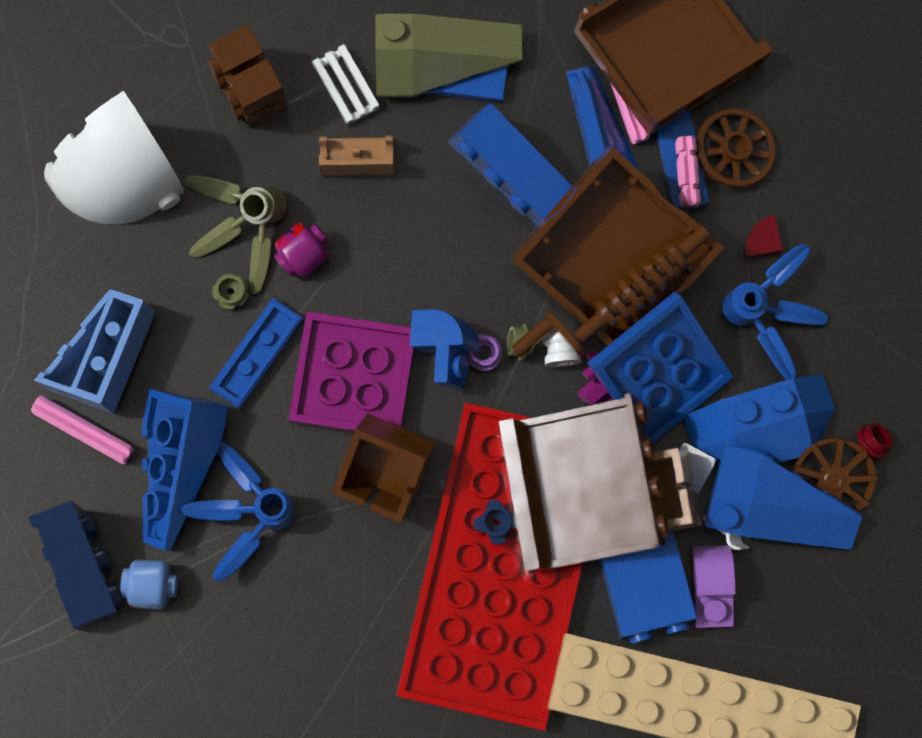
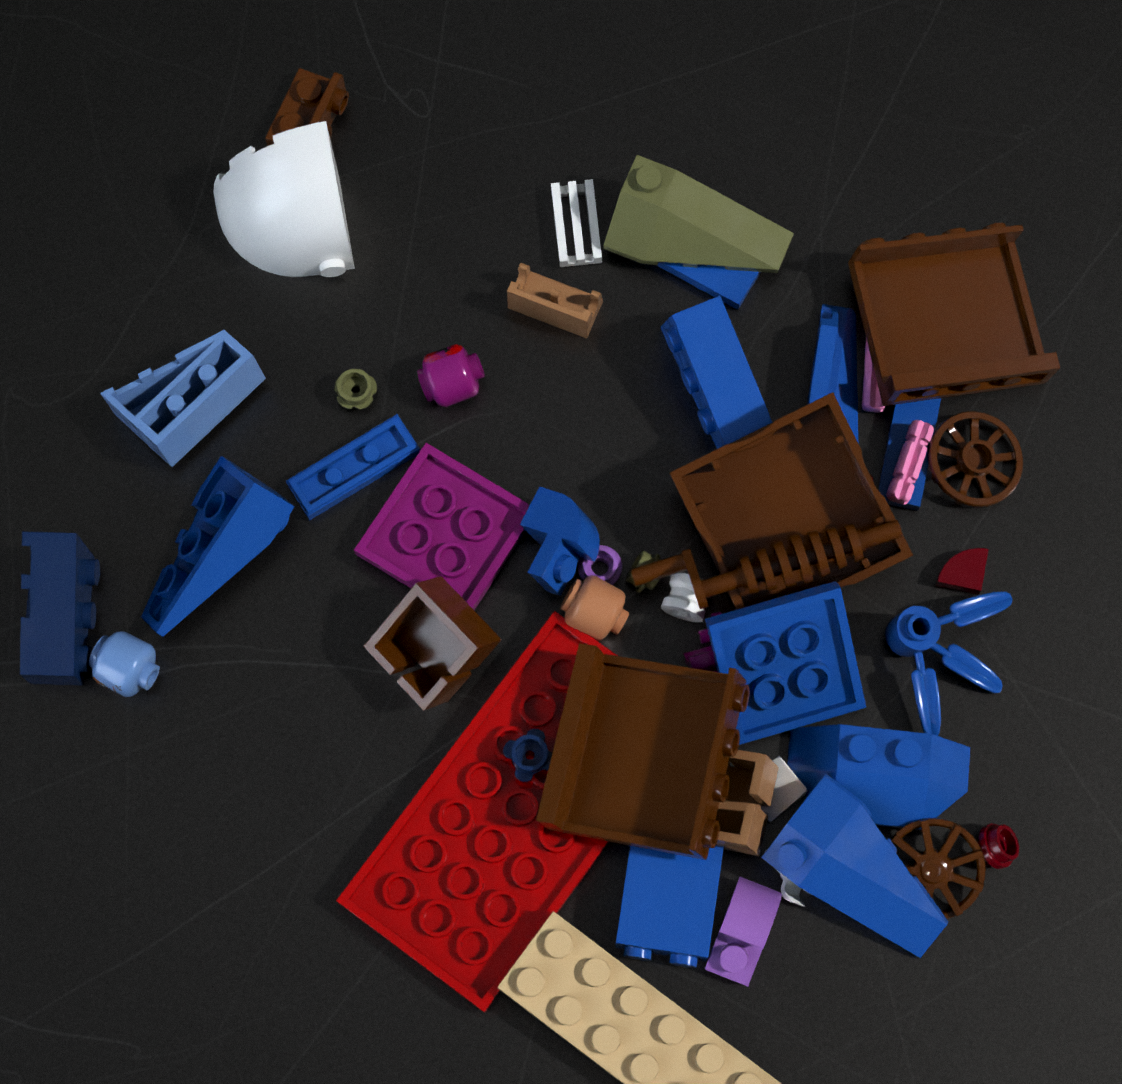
camera: 25 degrees right, 5 degrees down
bright pink axle [31,396,134,464] -> none
blue plant [181,441,296,581] -> none
olive plant [184,175,287,295] -> none
reddish brown piece [207,24,288,128] -> none
none -> reddish brown bracket [265,68,349,146]
none -> nougat head [560,575,629,641]

